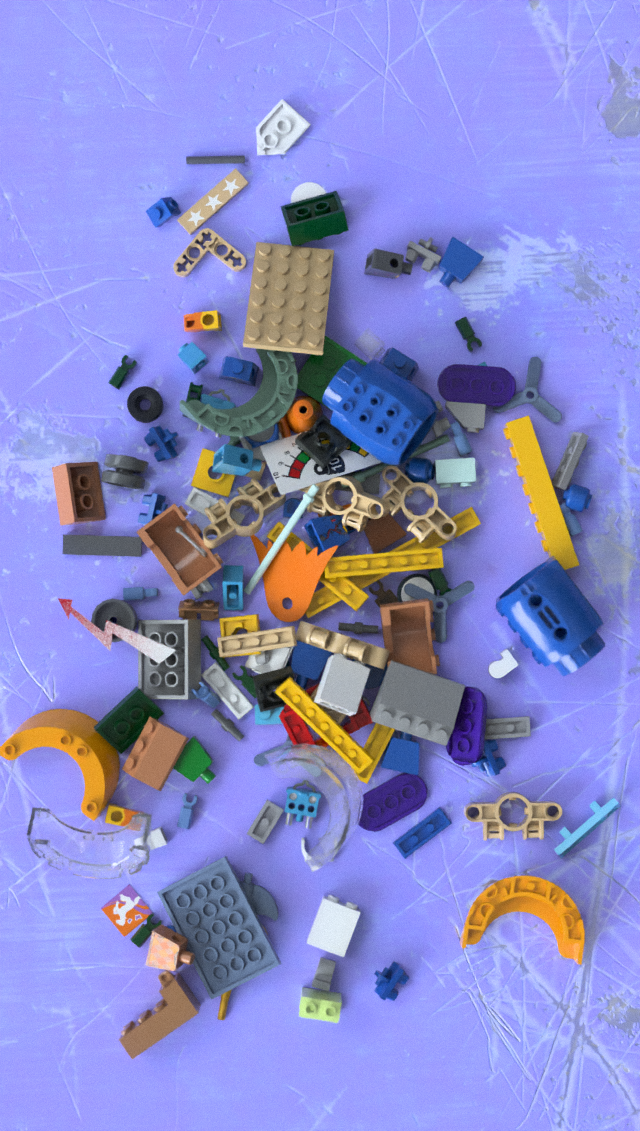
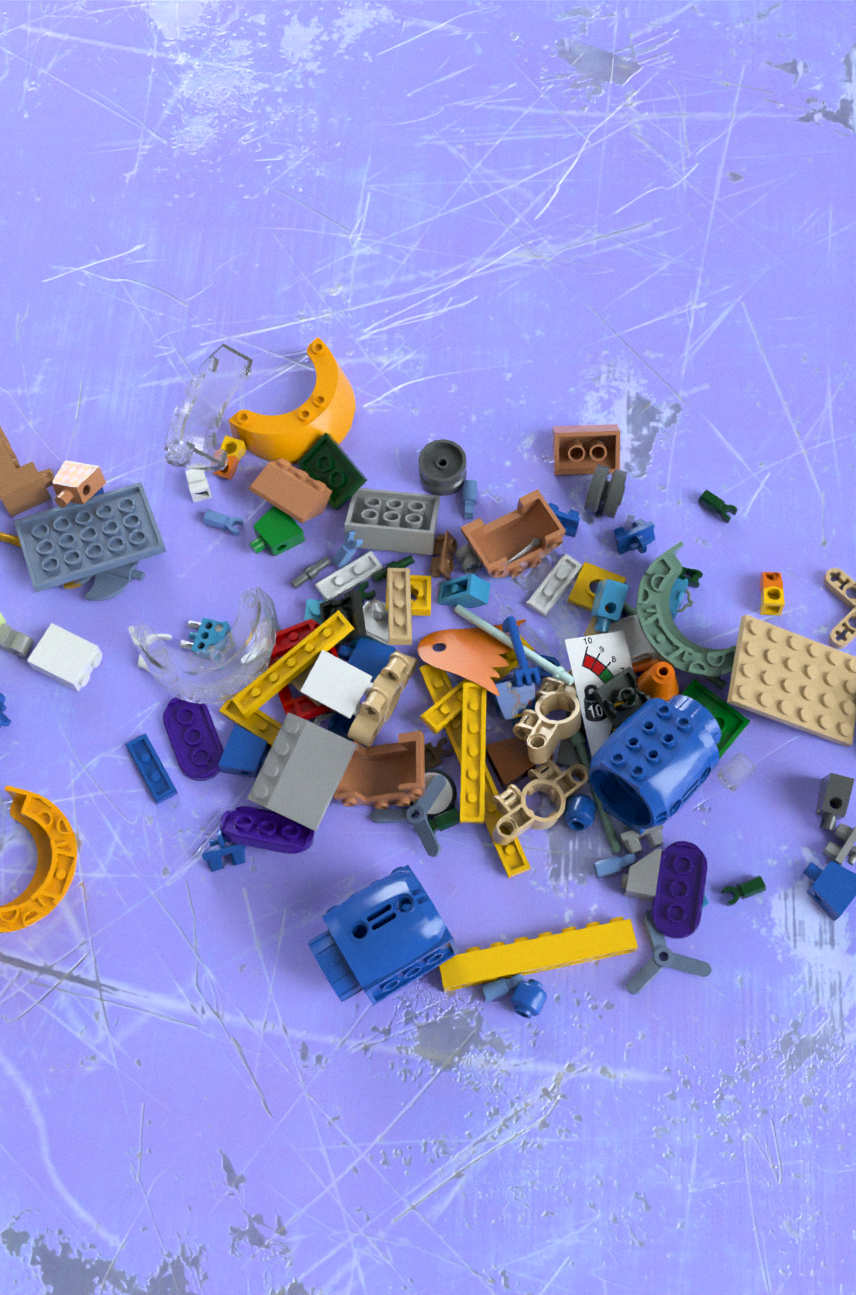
camera: 95 degrees right, 20 degrees down
sticker [58,598,176,664] -> none
dark grey tile [62,534,142,557] -> none
sticker [101,884,153,937] -> none
black tyre [127,386,163,423] -> none
dark green bar [130,913,162,948] -> none
dark azure slope [177,342,209,375] -> none
tan piece [203,478,286,549] -> none
blue torso [219,356,259,387] -> none
blue cap [244,423,280,449] -> none
light grey plate [247,799,284,844] -> none
dark grey bar [338,622,378,634] -> none
blue torso [380,347,419,381] -> none
light aqua brick [434,458,476,488] -> none
tan piece [463,792,562,841] -> none
light grey plate [485,716,531,739] -> none
white leg [488,649,519,678] -> none
light grey plate [552,432,589,490] -> none
medium azure hinge [554,797,621,859] -> none
none -> blue hinge [502,616,541,688]

